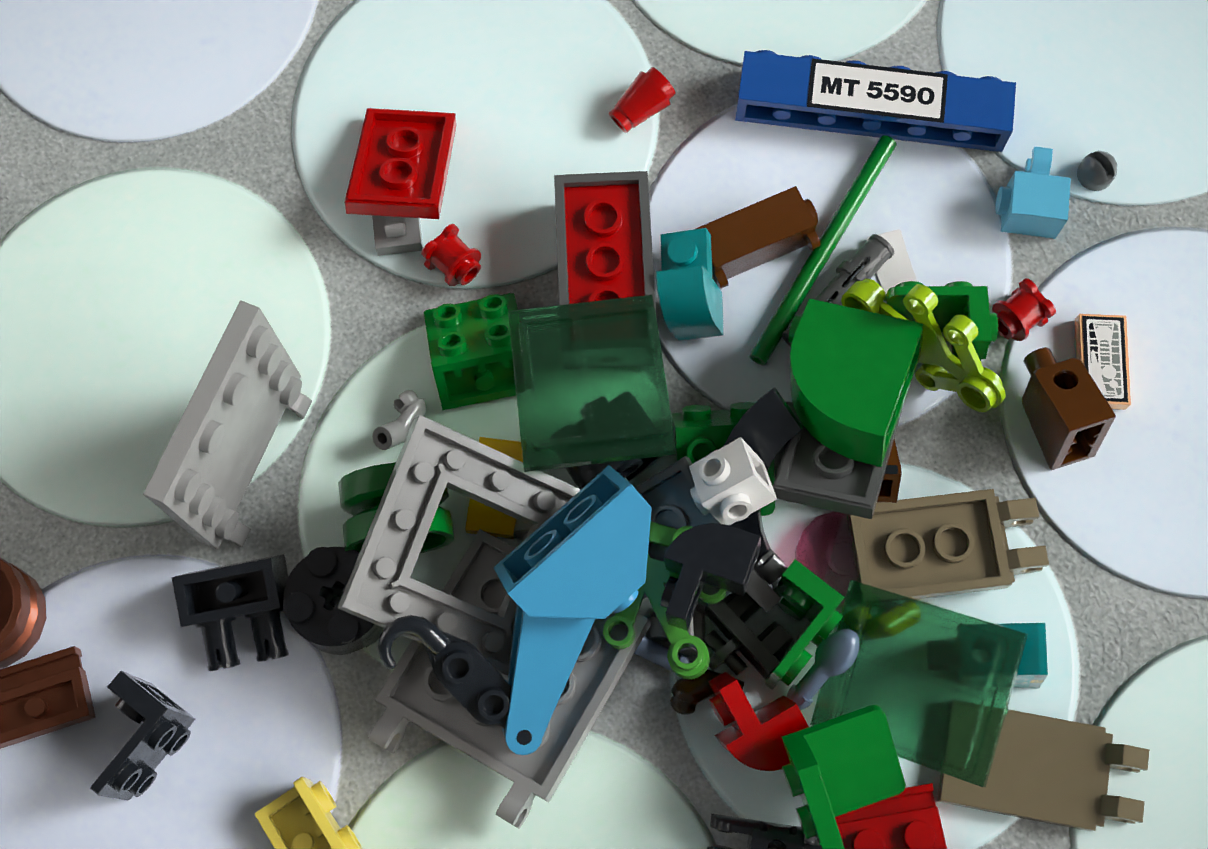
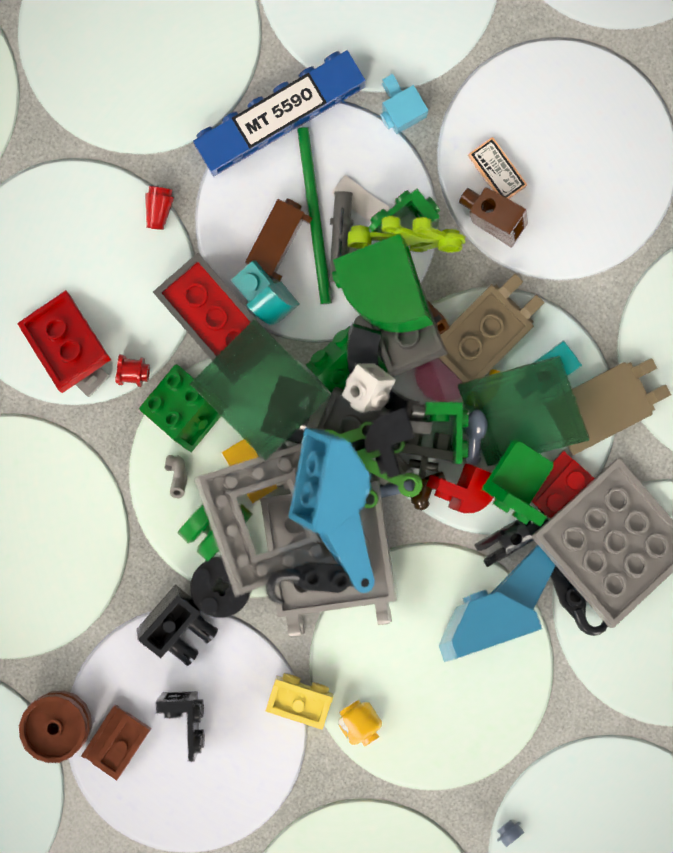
camera: 35 degrees left, 15 degrees up
light grey plate [143,300,312,550] -> none
red brick [992,278,1056,341] -> none
dark grey hinge [1077,150,1117,191] -> none

